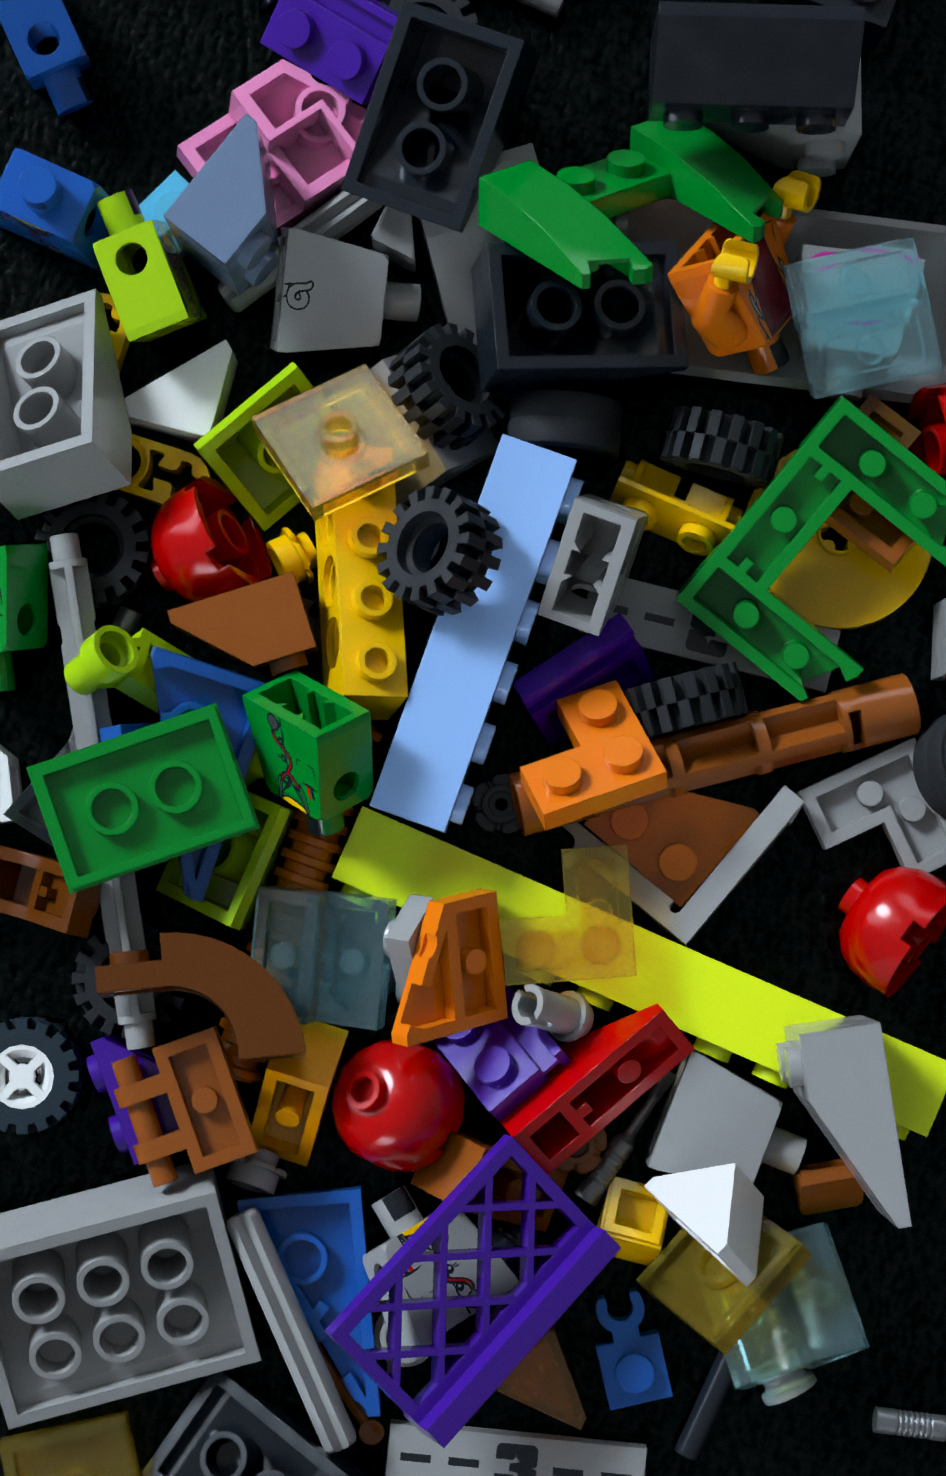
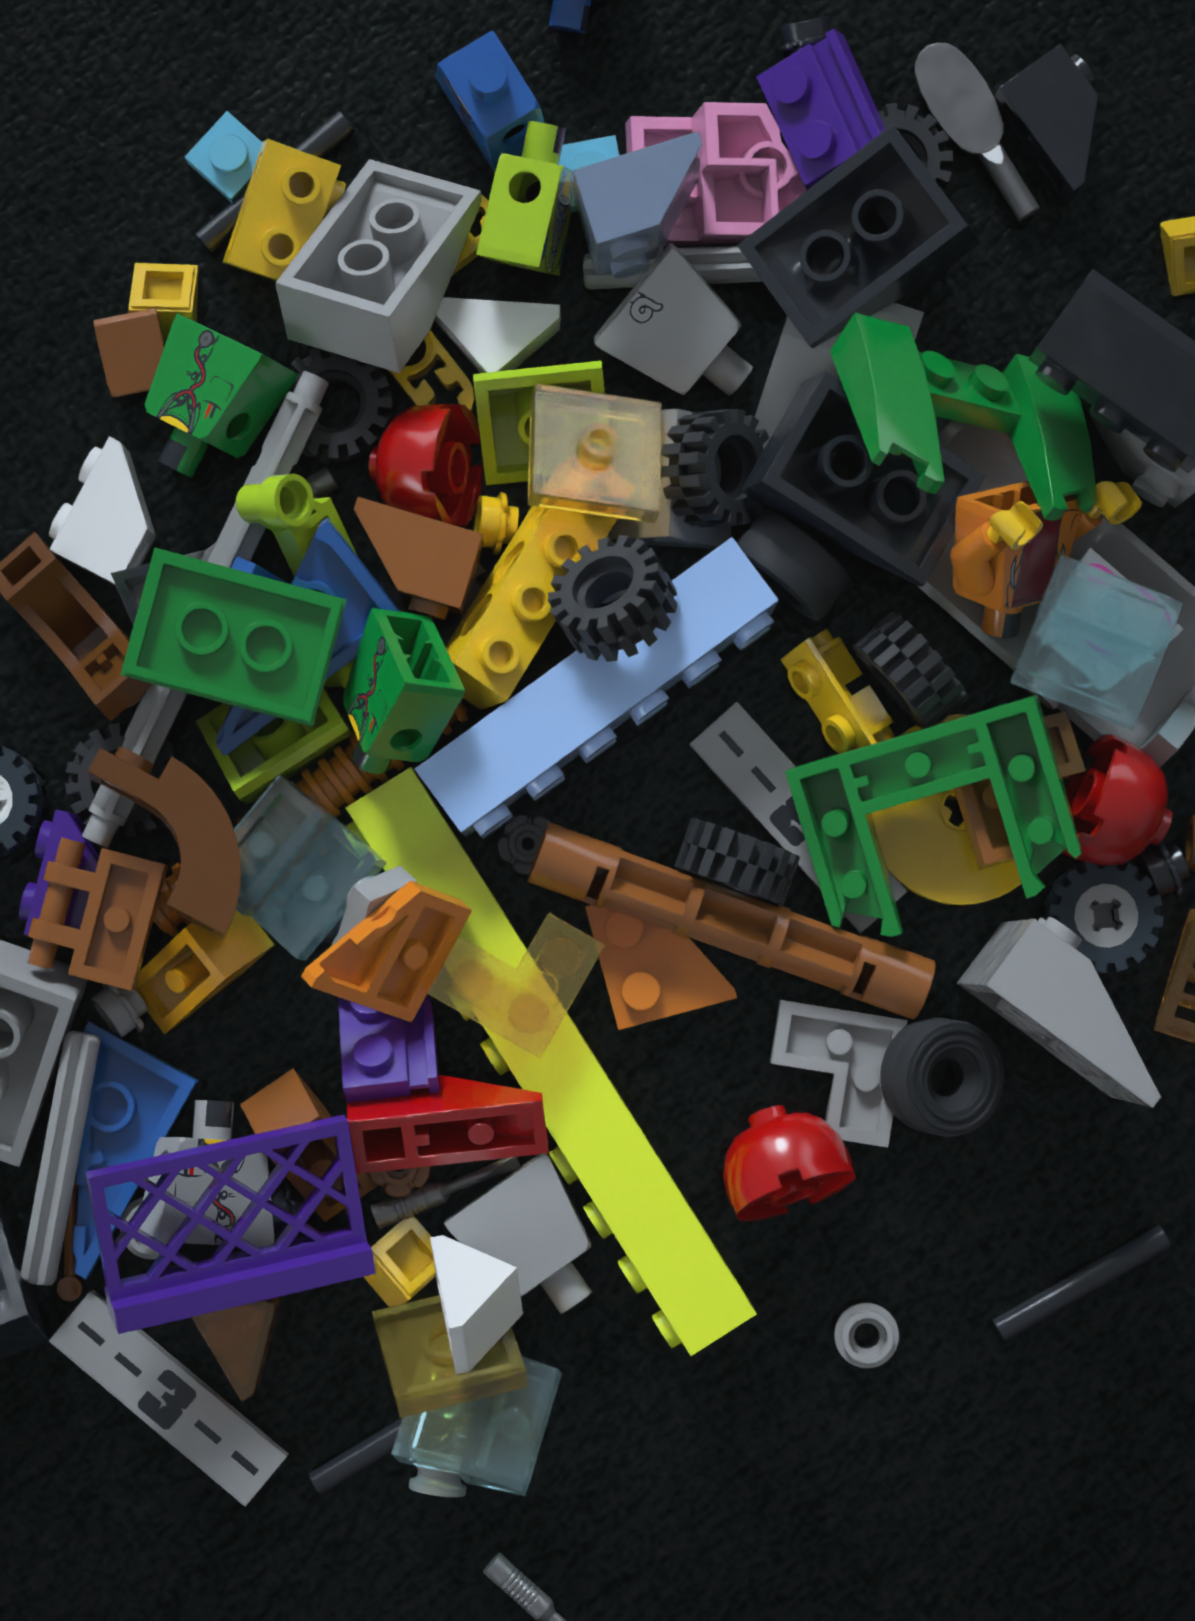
camera: 35 degrees right, 0 degrees up
red cylinder [332,1040,465,1172] -> none
light grey slope [371,206,416,272] -> none
dark purple plate [512,613,656,748] -> none
light grey pin [512,984,594,1042] -> none
orange plate [520,680,668,831] -> none
light grey torso [537,494,648,636] -> none
light grey hinge [562,785,805,947] -> none
blue plate [595,1287,673,1411] -> none
light grey slope [776,1015,912,1229] -> none
dark orange slope [793,1158,864,1215] -> none

